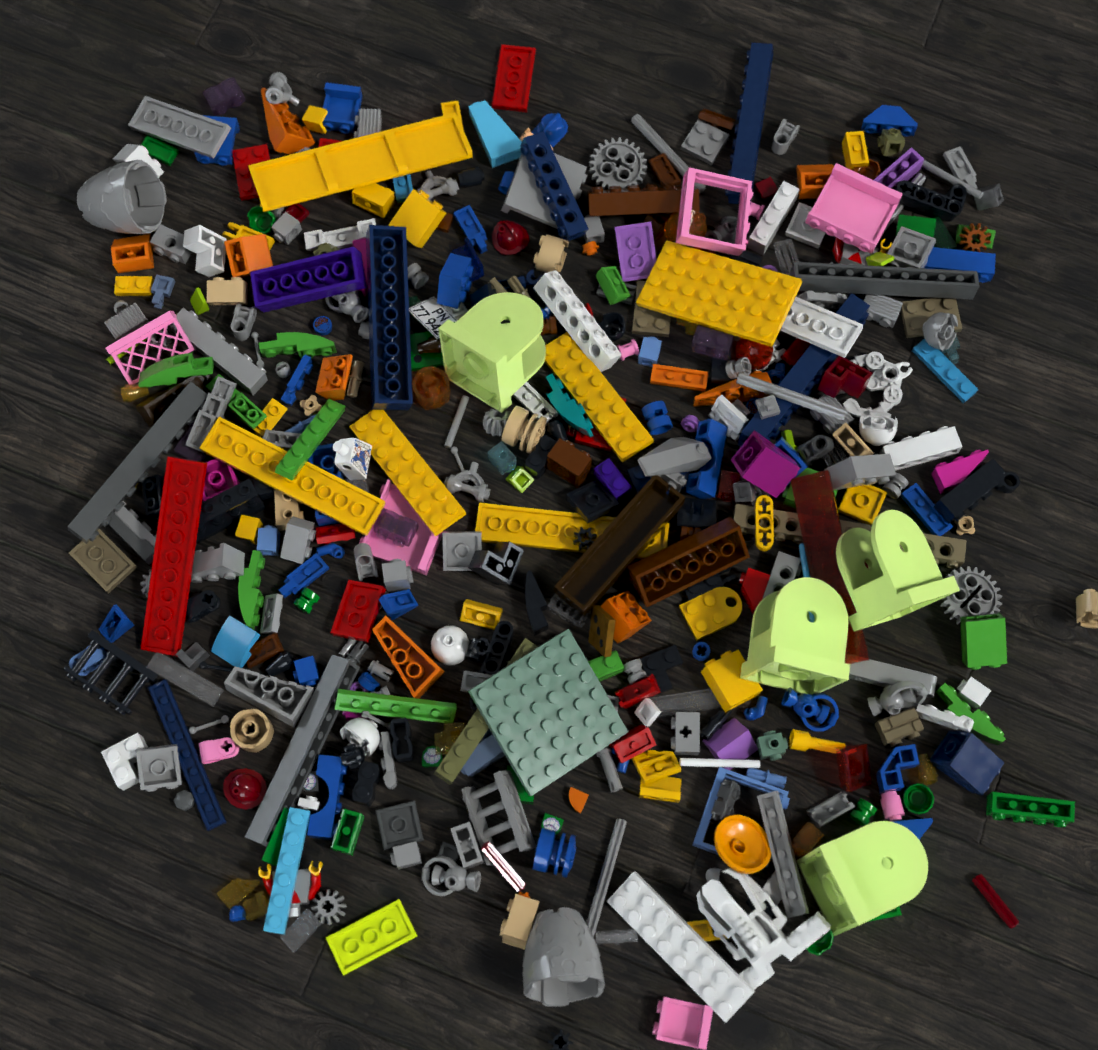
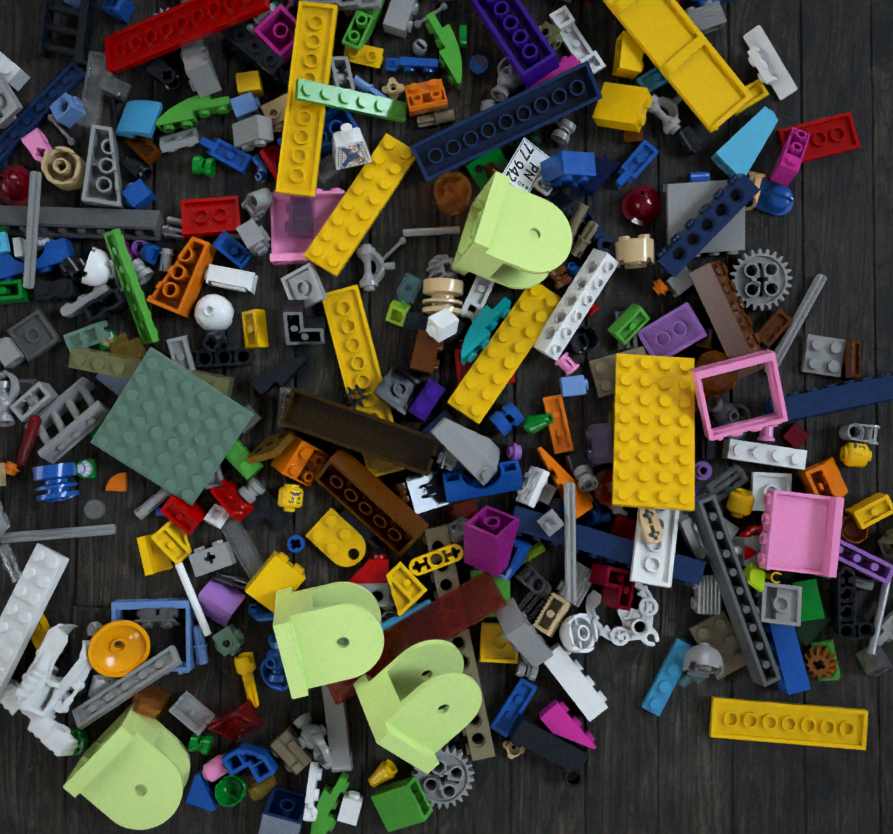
camera: 65 degrees right, 15 degrees up
none -> light grey axle [23,171,42,289]
none -> medium blue brick [50,92,86,128]
none -> sand green hinge [63,320,111,353]
none -> clear tile [84,500,106,519]
none -> white window [204,264,258,295]
none -> yellow head [277,484,304,512]
none -> yellow cone [368,759,397,788]
none -> yellow wing [386,561,427,616]
none -> white brick [426,308,459,343]
none -> green tile [459,25,467,49]
none -> green cone [523,413,553,434]
none -> tan beam [637,508,663,544]
none -> yellow plate [709,696,868,750]
none -> yellow head [726,488,755,518]
none -> white bracket [743,25,798,100]
none -> dark pink slope [770,127,810,187]
none -> yellow head [840,442,872,468]

